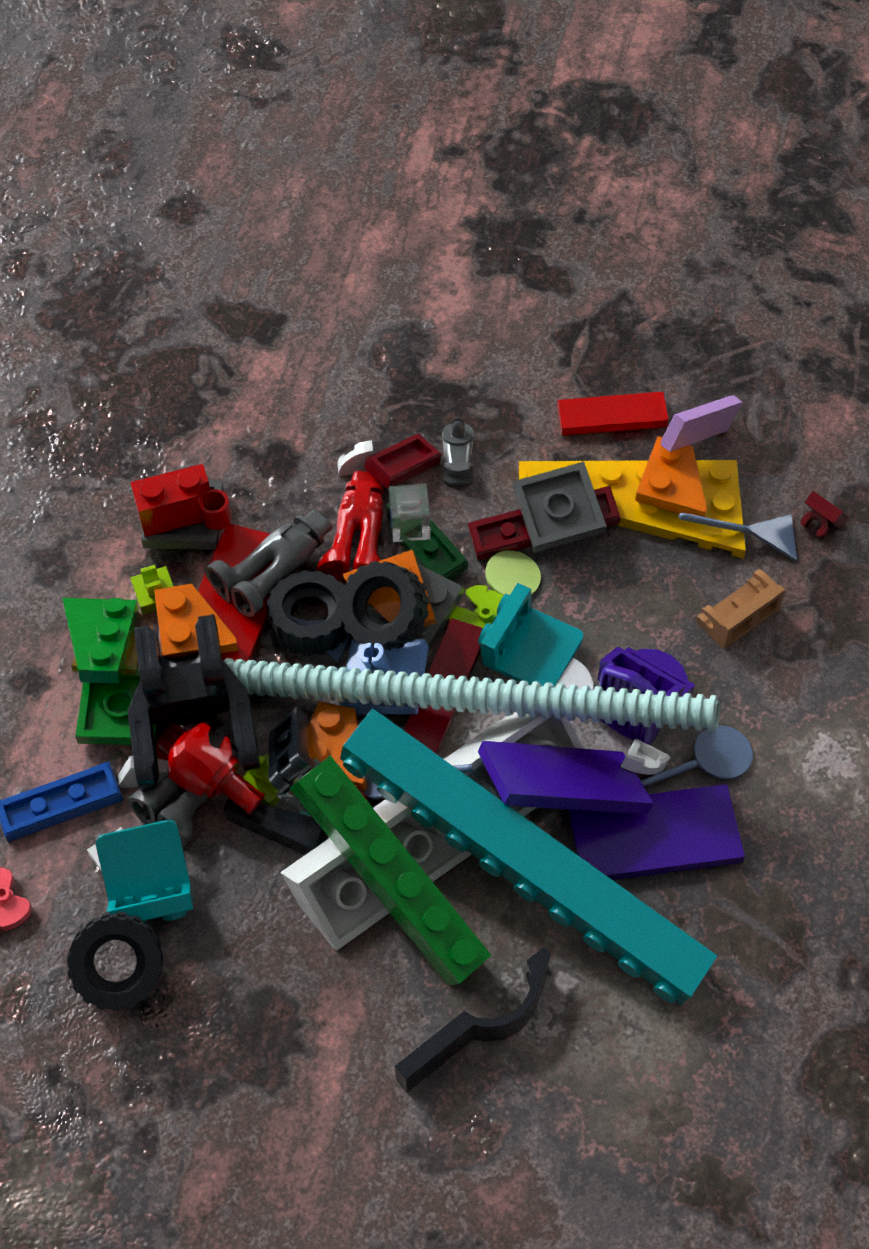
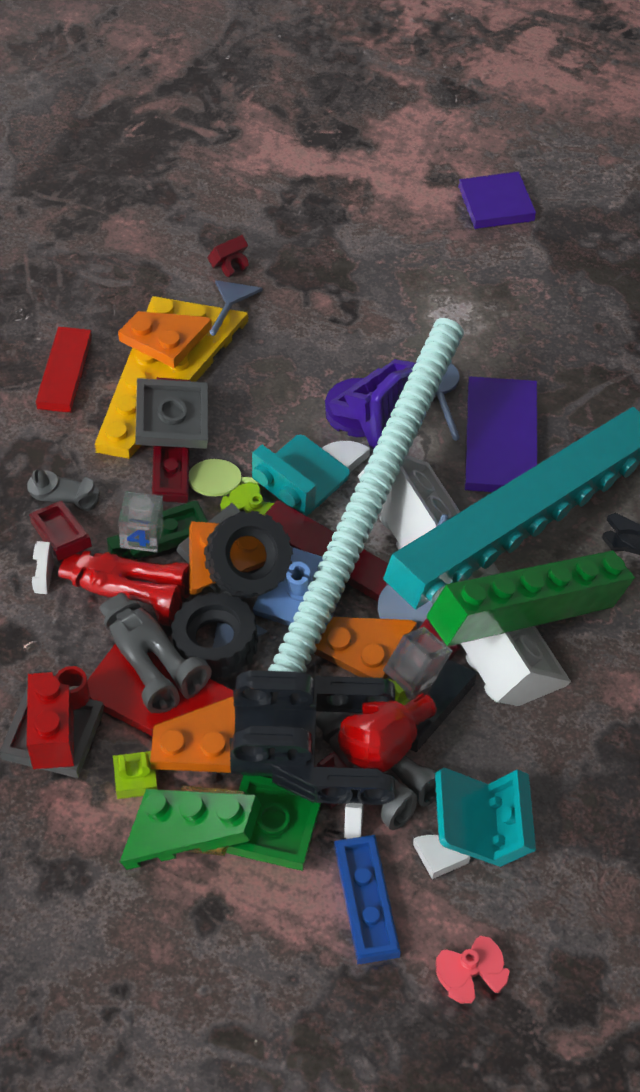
camera: 80 degrees left, 5 degrees down
black tyre [67,911,163,1011] -> none
black plate [268,706,315,794] -> none
dark purple tile [478,741,654,814] -> none
white tile [621,739,670,775] -> none
lavender tile [660,395,743,452] -> none
medium nougat hinge [696,569,785,649] -> none

